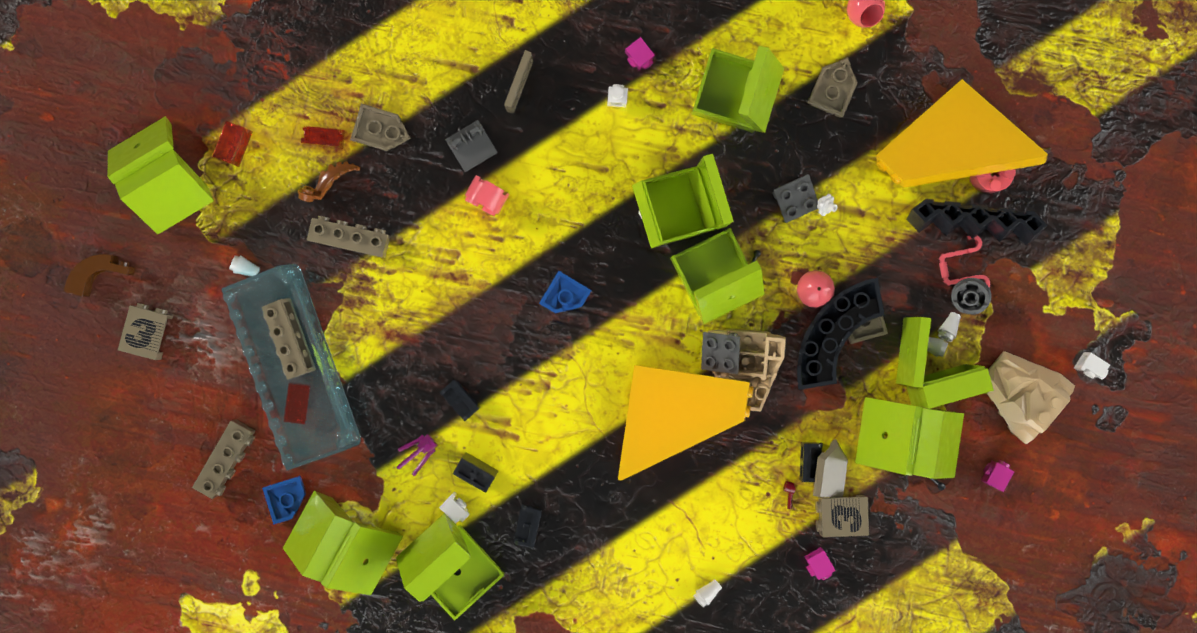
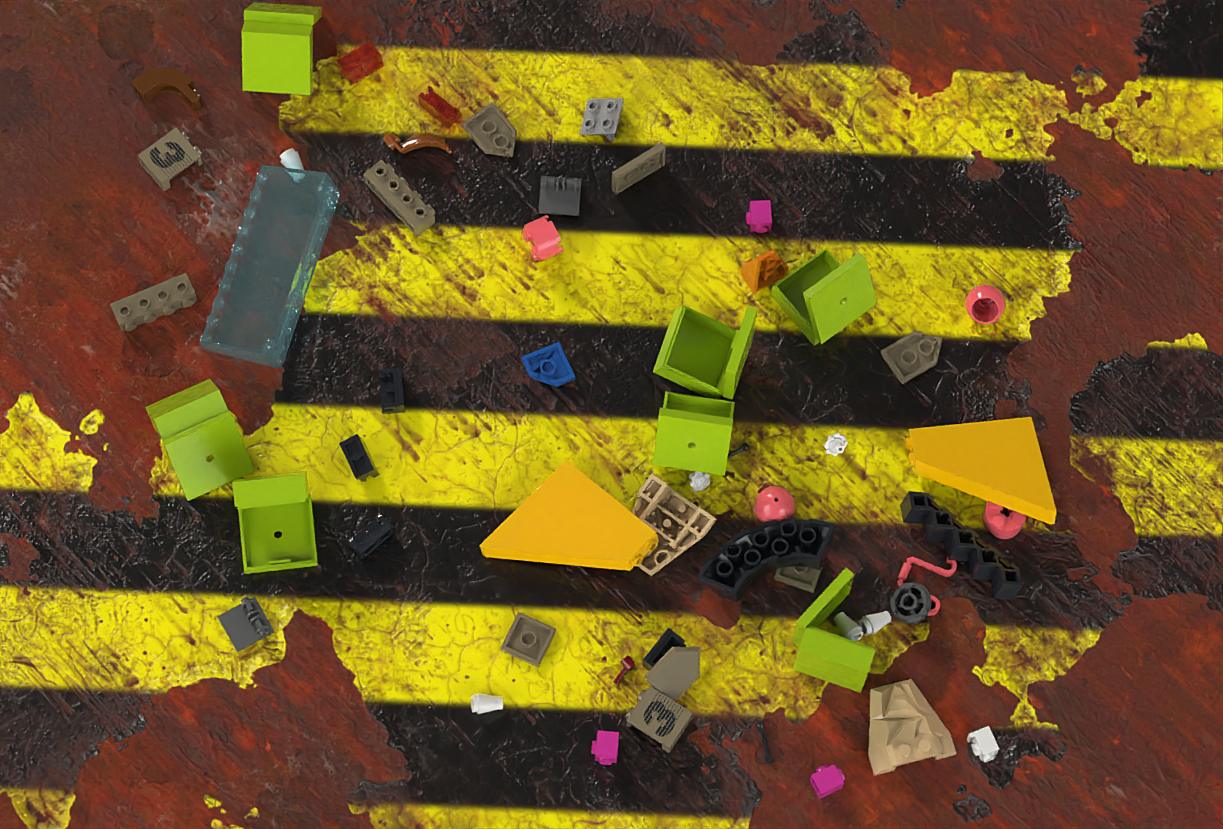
camera: 35 degrees right, 20 degrees down
dark tan brick [262,298,316,380] -> none
blue plate [262,476,306,524] -> none
clear red hinge [283,382,310,424] -> none
magenta plant [397,434,438,476] -> none
white brick [439,492,470,524] -> none
white brick [607,84,628,108] -> none
dark grey hinge [701,332,740,374] -> none
dark grey hinge [772,174,818,223] -> none
lime container [855,397,964,479] -> none
none -> dark tan tile [500,612,556,668]
none -> light grey hinge [580,98,624,140]
none -> white plant [689,471,710,492]
none -> orange wedge [741,249,789,293]

